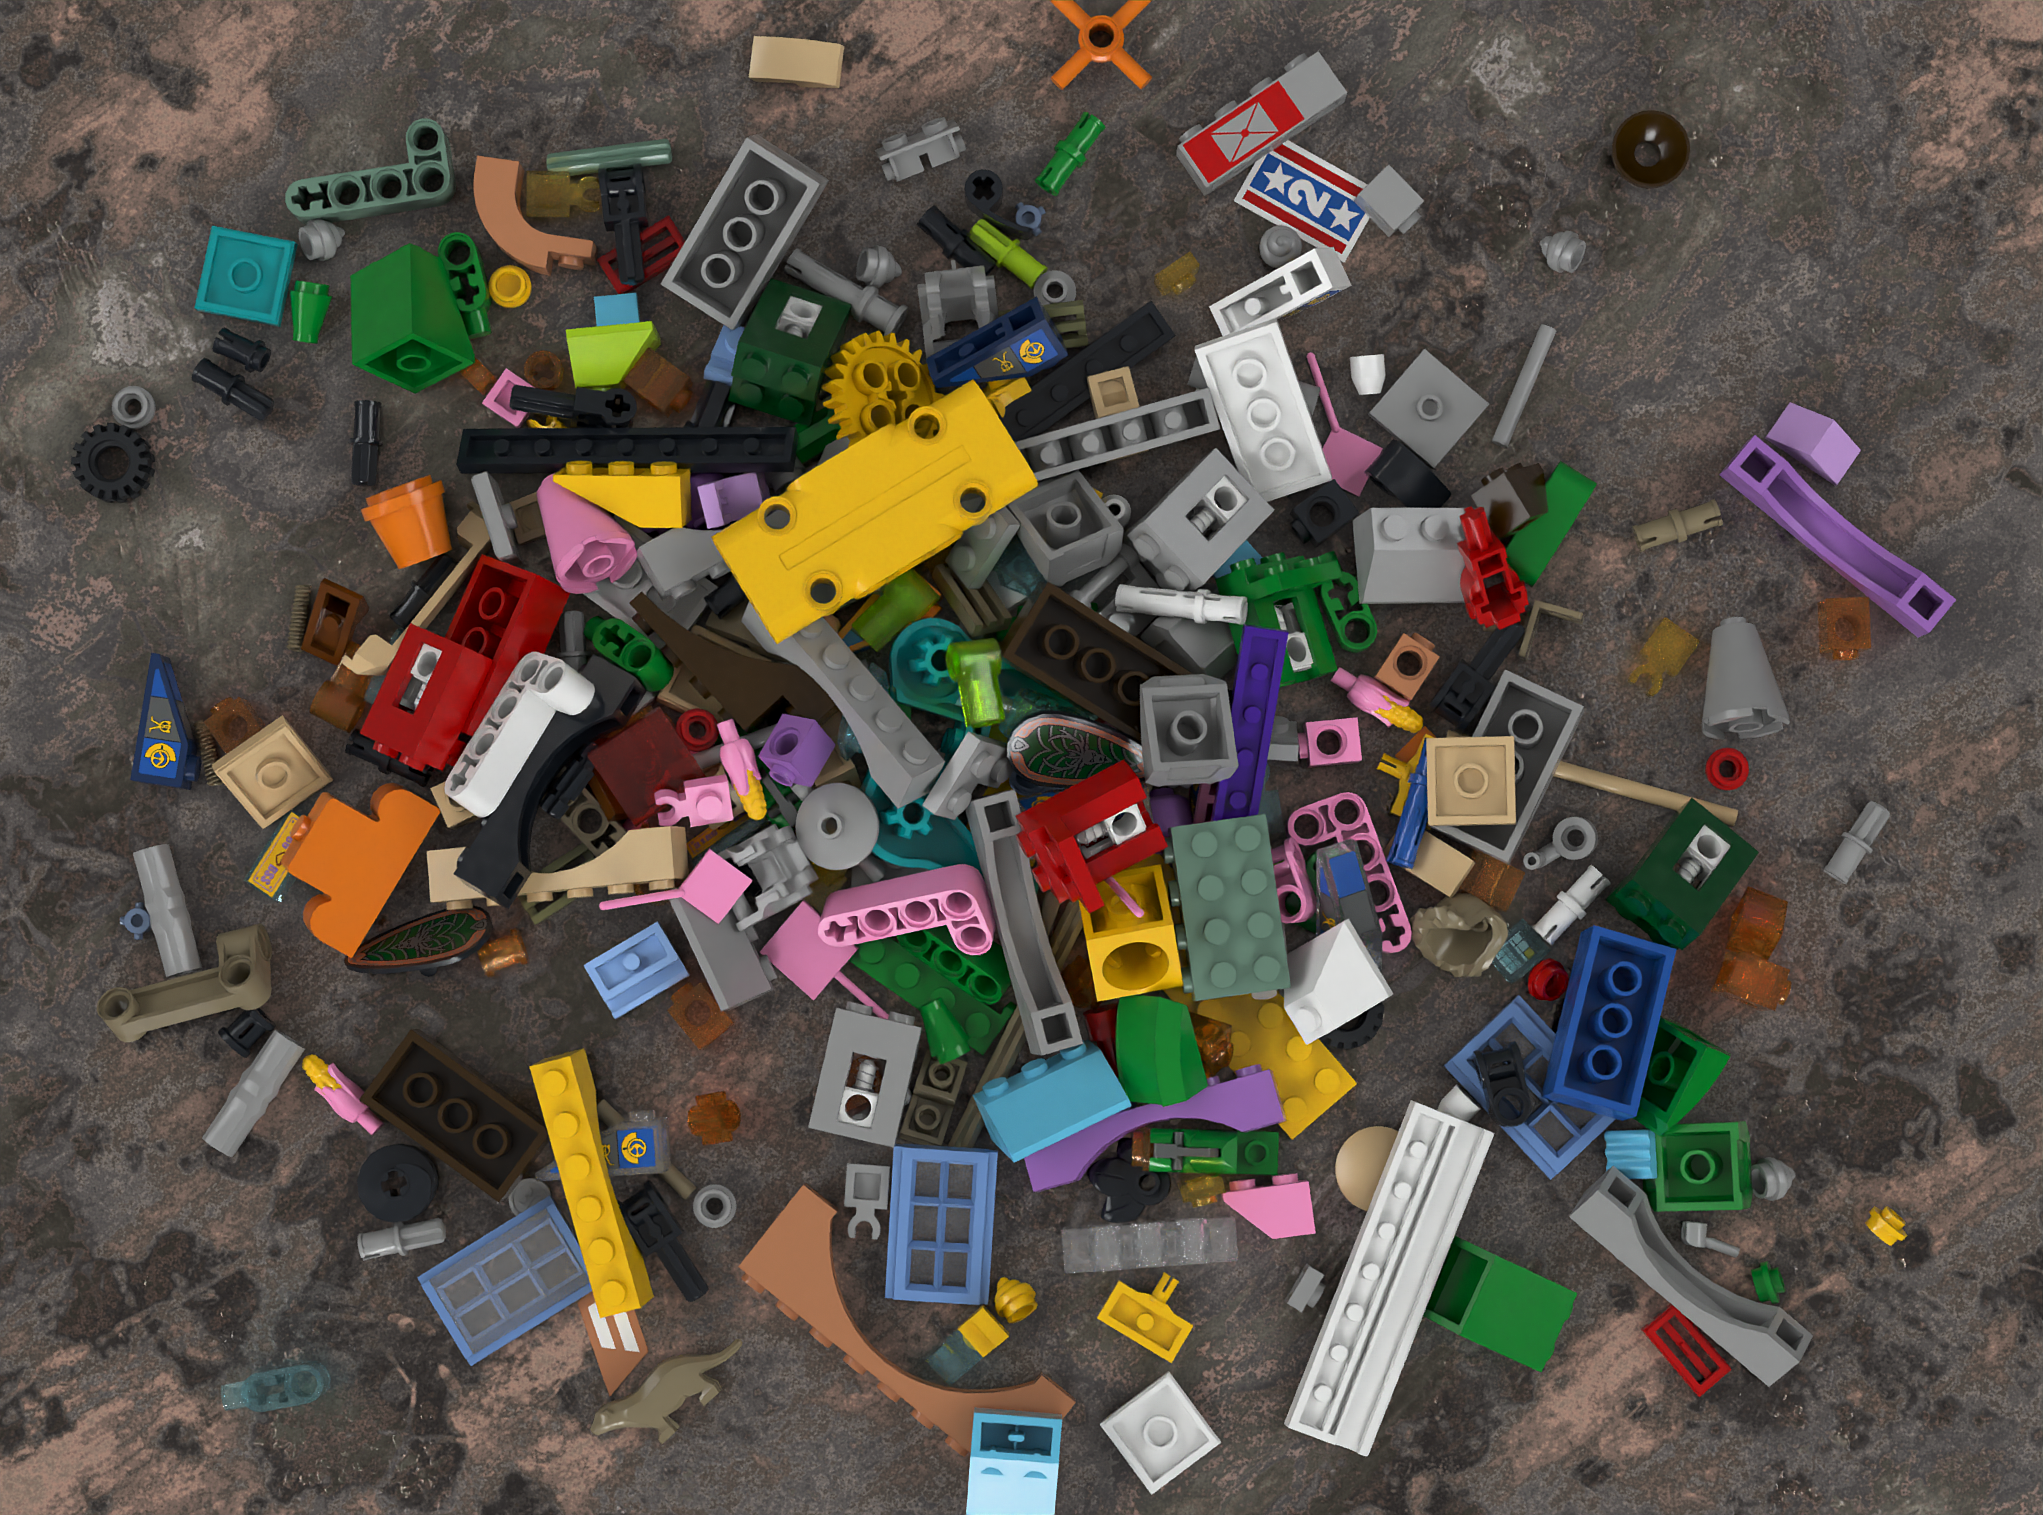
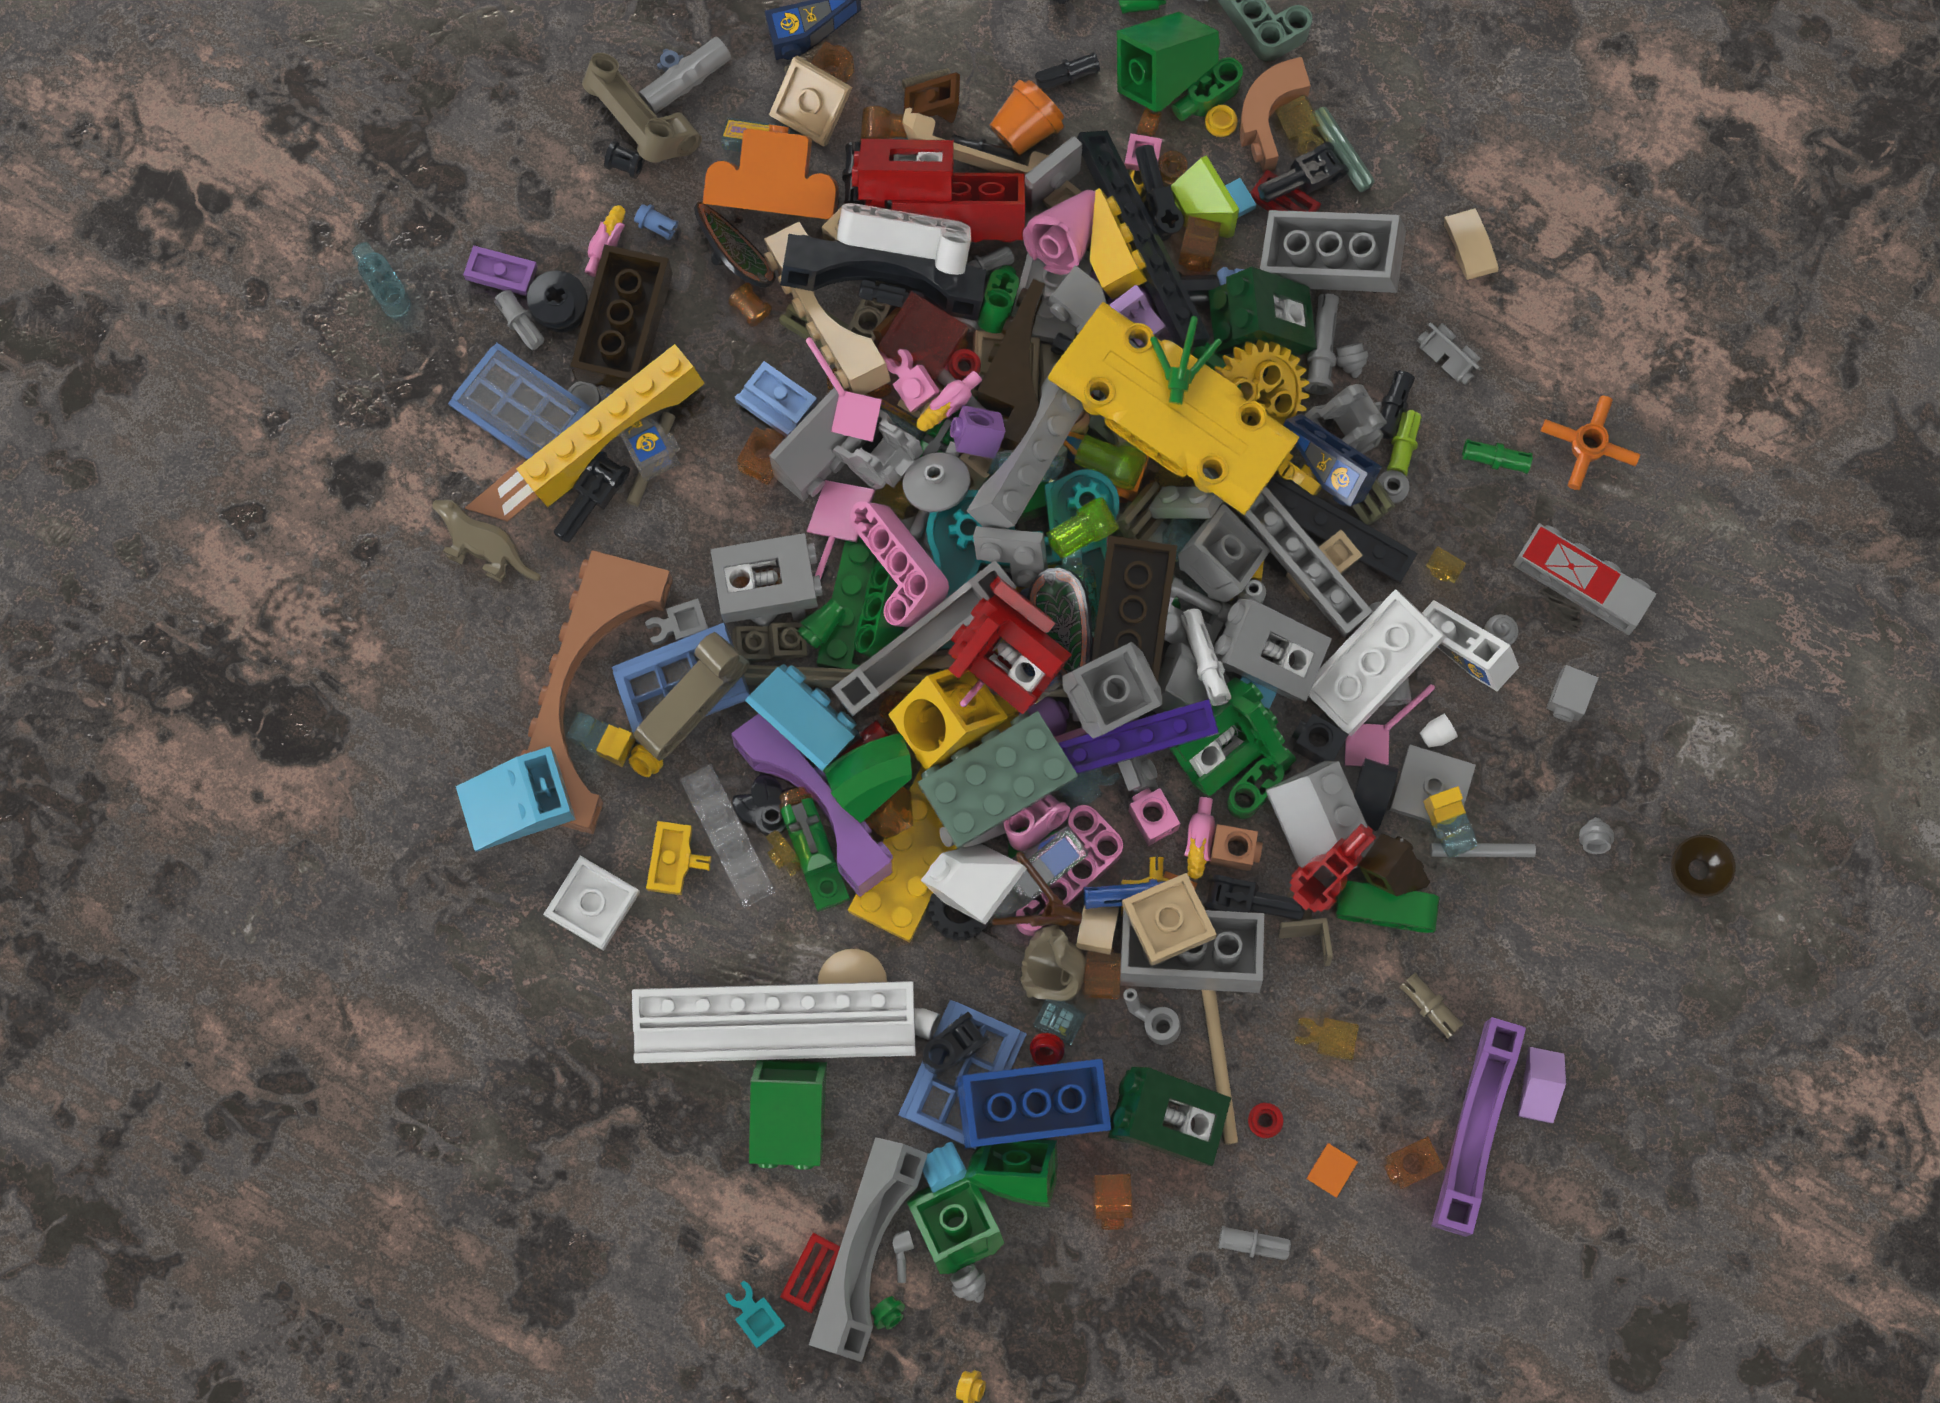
camera: 65 degrees right, 10 degrees down
light grey axle [202,1029,305,1157] -> none
clear orange gear [687,1091,741,1146] -> none
light grey plate [693,1184,737,1228] -> none
black panel [964,169,1033,240] -> none
sand blue piece [1015,202,1046,236] -> none
bright pink slope [1221,1173,1316,1239] -> none
sticker [1234,140,1369,262] -> none
light grey plate [1284,1263,1326,1312] -> none
white pin [1532,865,1611,946] -> none
light grey cone [1702,617,1790,740] -> none
clear orange brick [1725,886,1788,964] -> none
none -> medium lavender plate [463,245,538,296]
none -> dark tan beam [633,632,750,761]
none -> medium blue pin [634,204,678,240]
none -> teal plate [725,1281,786,1349]
none -> red tile [990,576,1055,633]
none -> reddish brown plant [992,852,1082,927]
none -> green plant [1150,316,1222,405]
none -> orange sticker [1306,1143,1358,1198]
none -> leg [1423,786,1477,858]

